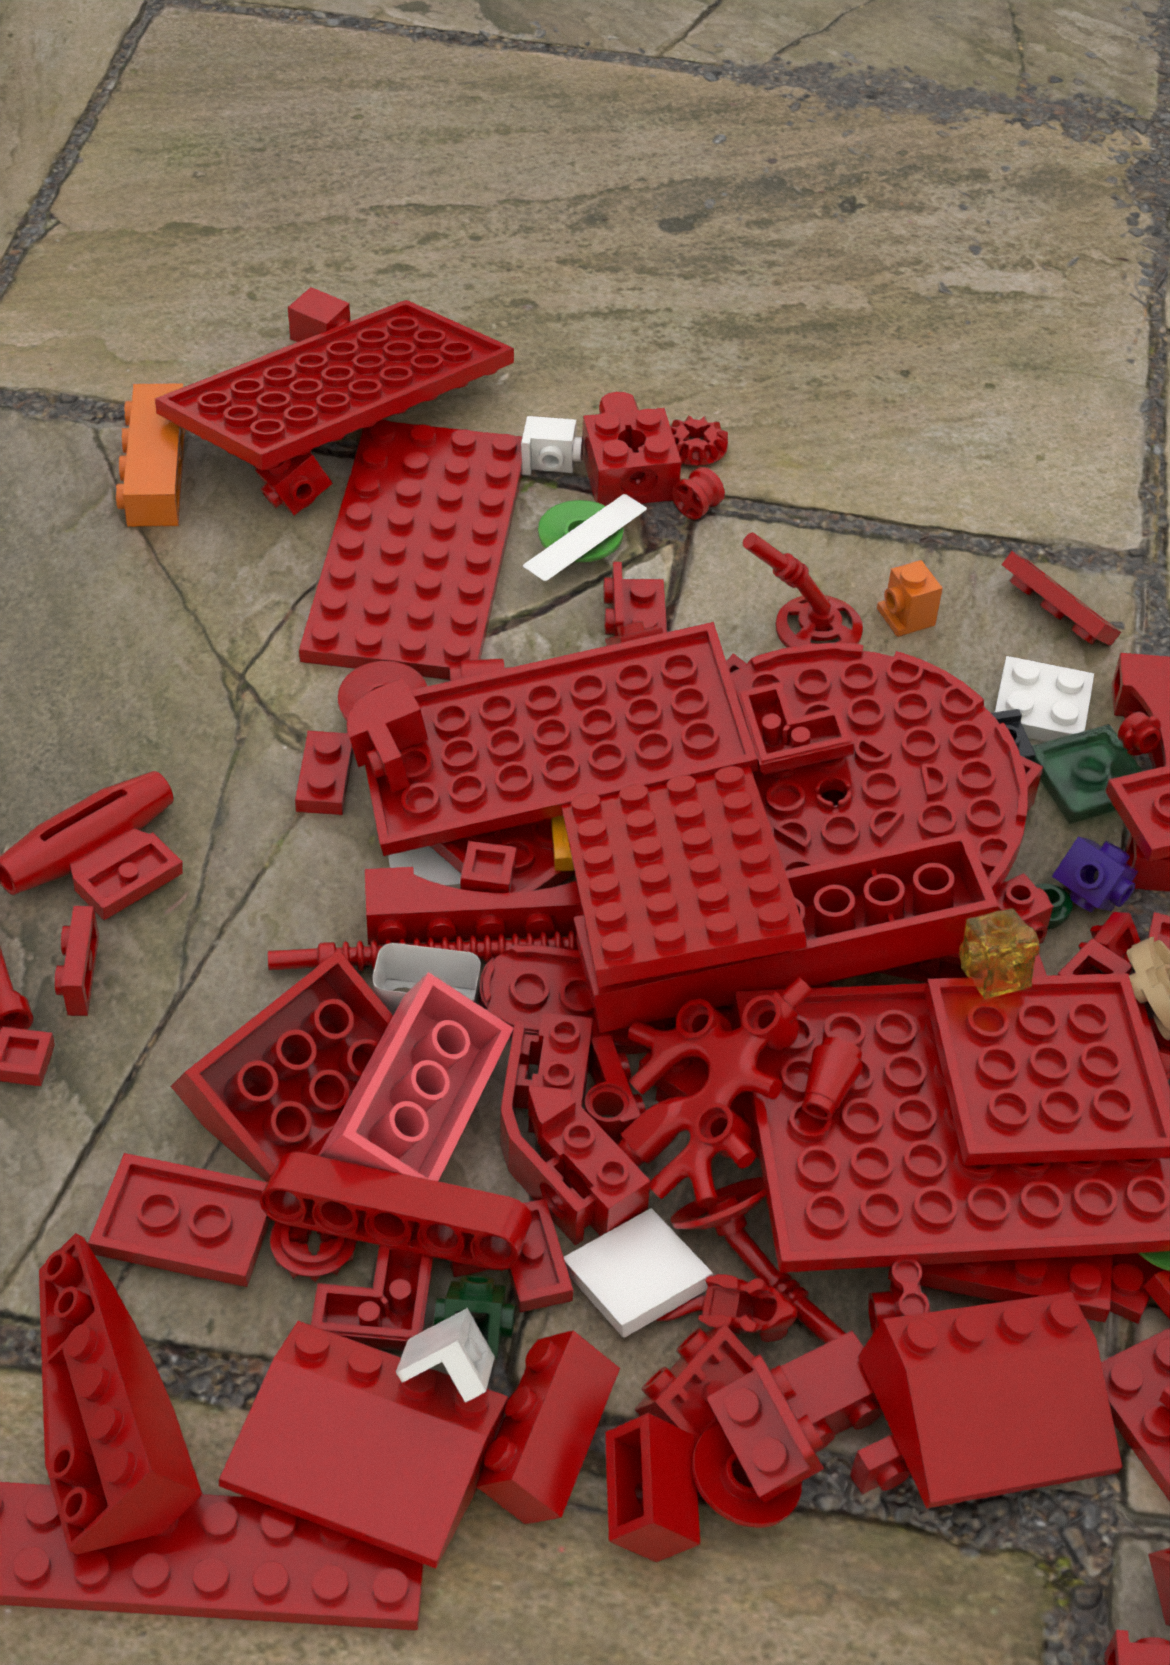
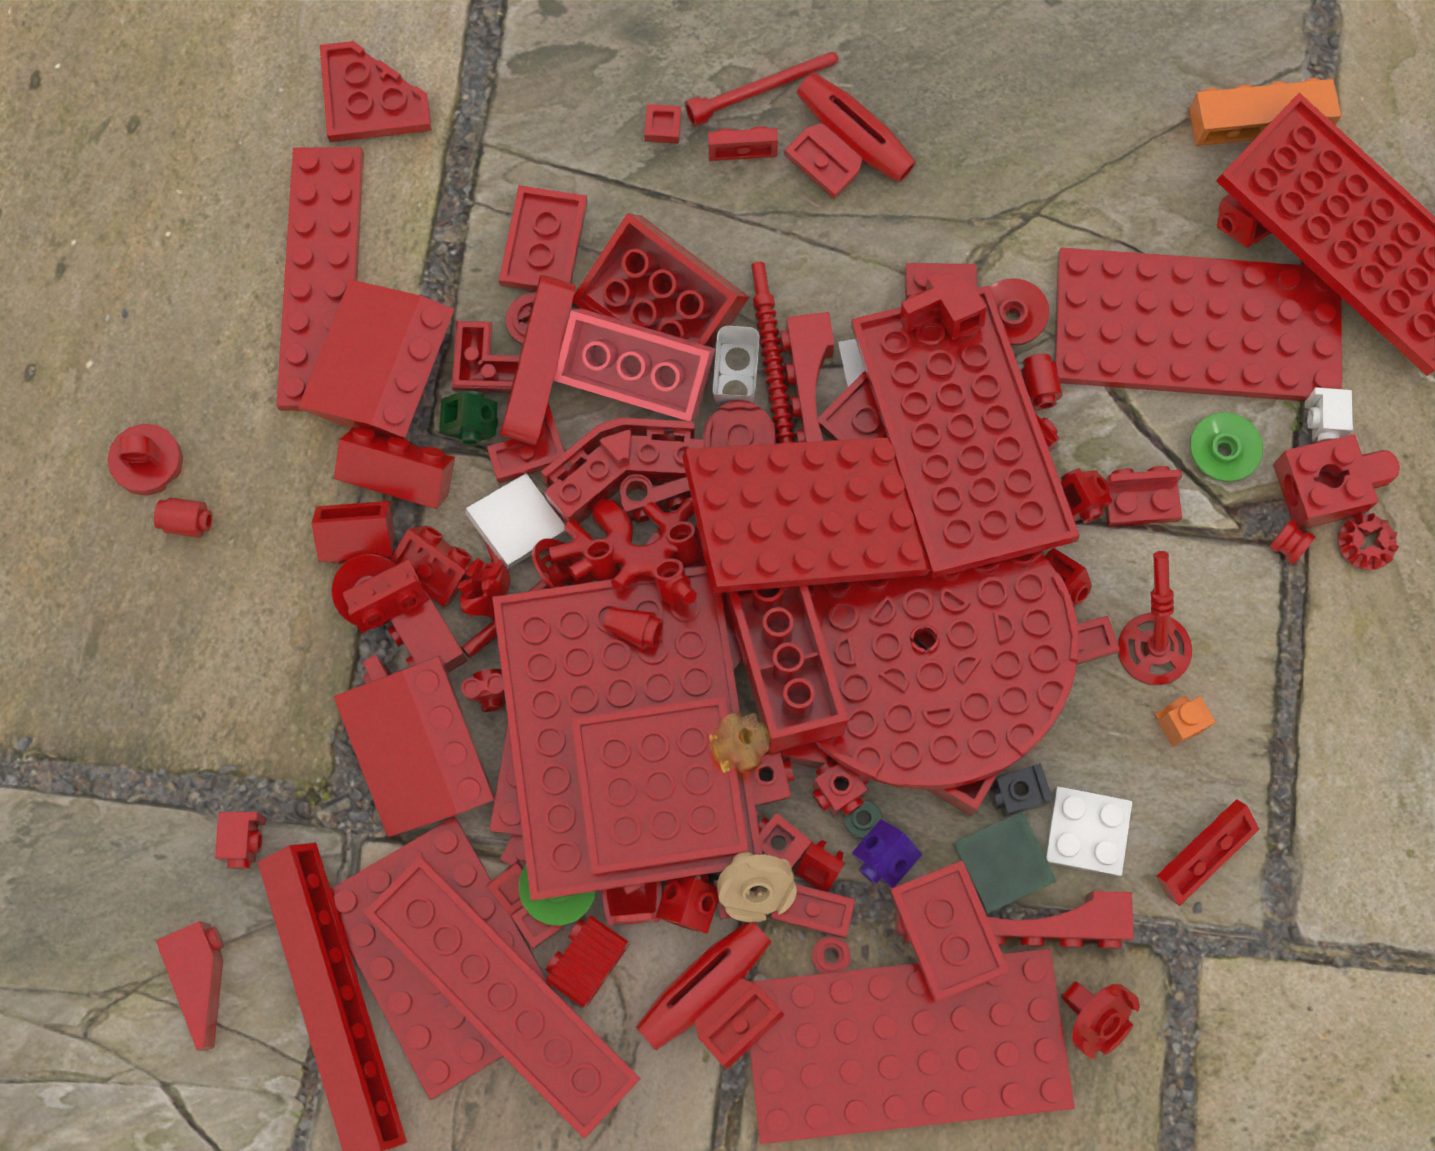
camera: 90 degrees right, 25 degrees up
red wedge [39,1233,203,1554] -> none
white panel [396,1308,495,1402] -> none
red plate [460,841,517,893] -> none
white sticker [523,494,647,581] -> none
red brick [737,681,854,776] -> none
red plate [1118,712,1161,756] -> none

